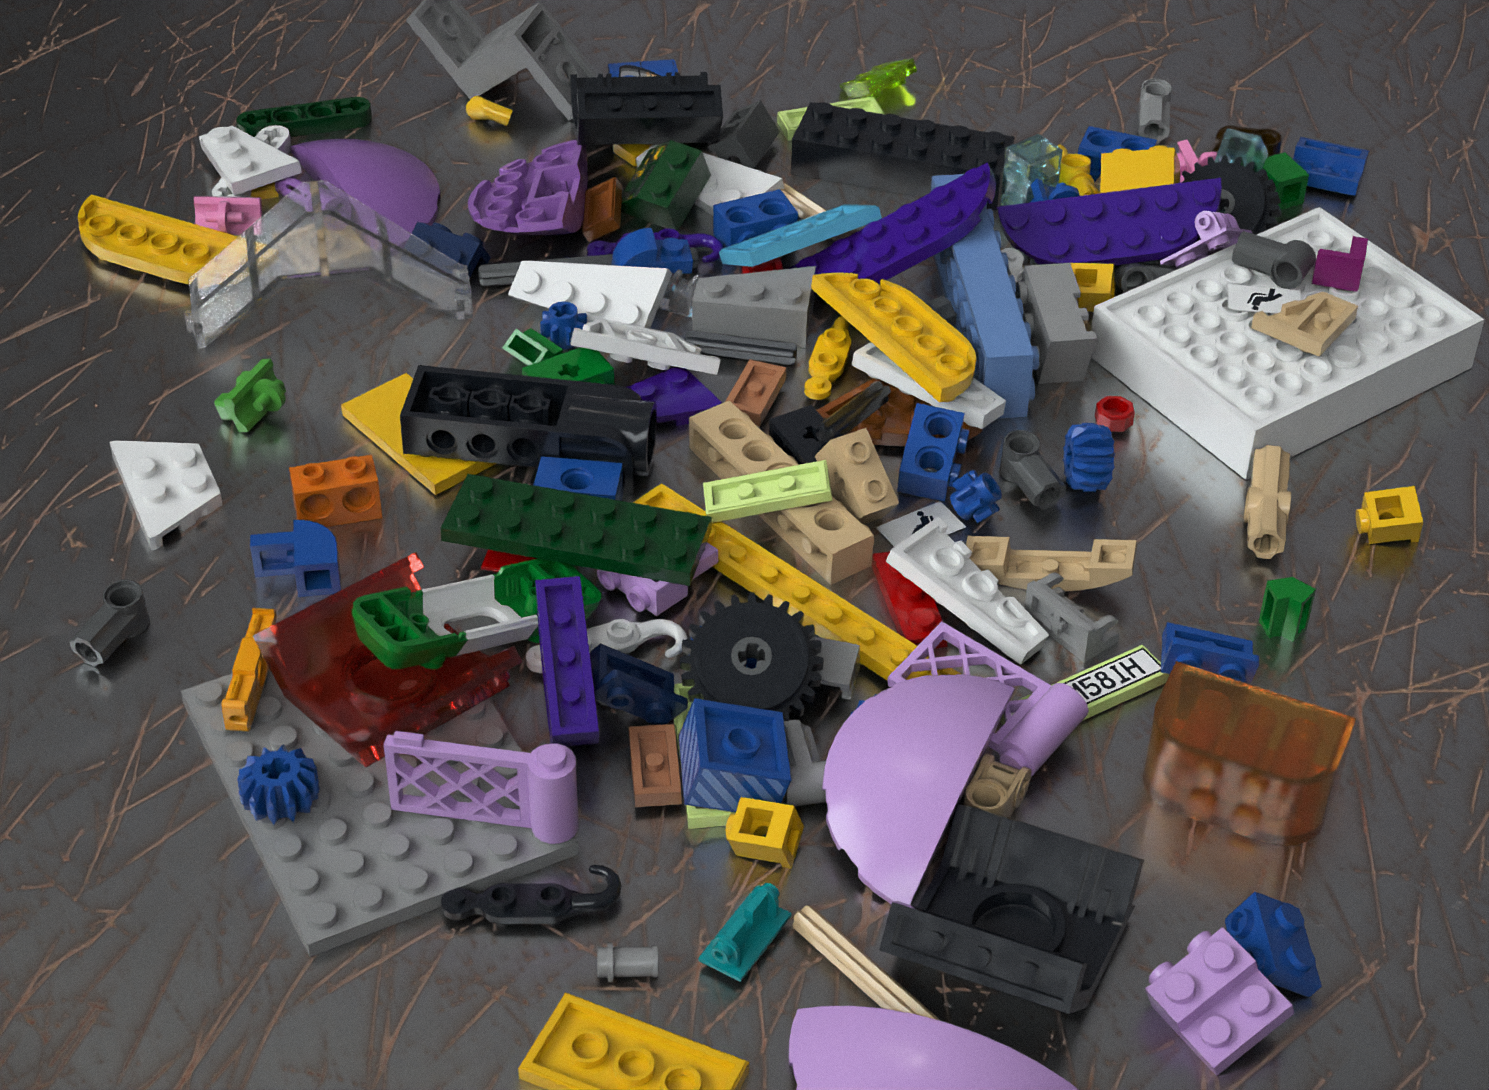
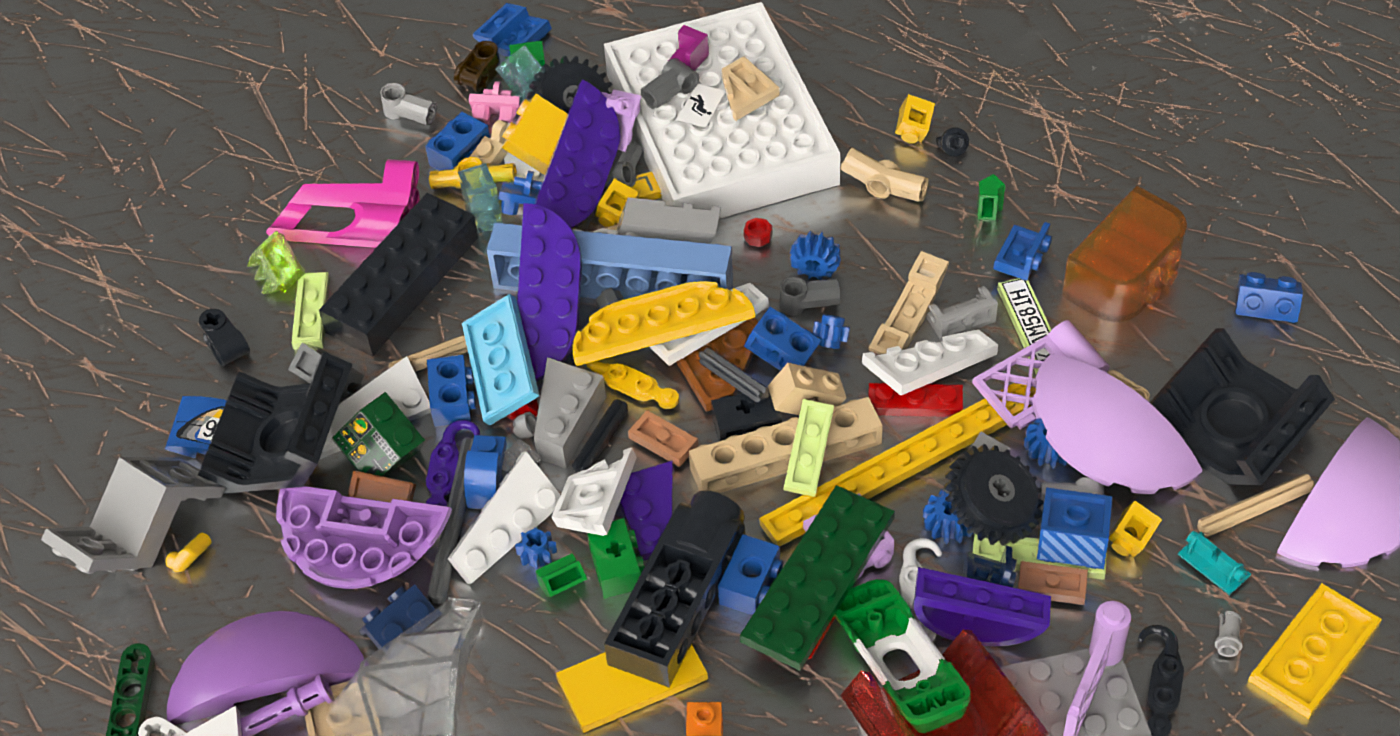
camera: 70 degrees left, 10 degrees up
white sticker [876,501,966,547] -> none
lavender plate [1145,927,1294,1076] -> none
none -> black piece [199,309,250,367]
none -> panel [266,159,420,248]
none -> black plate [936,127,969,156]

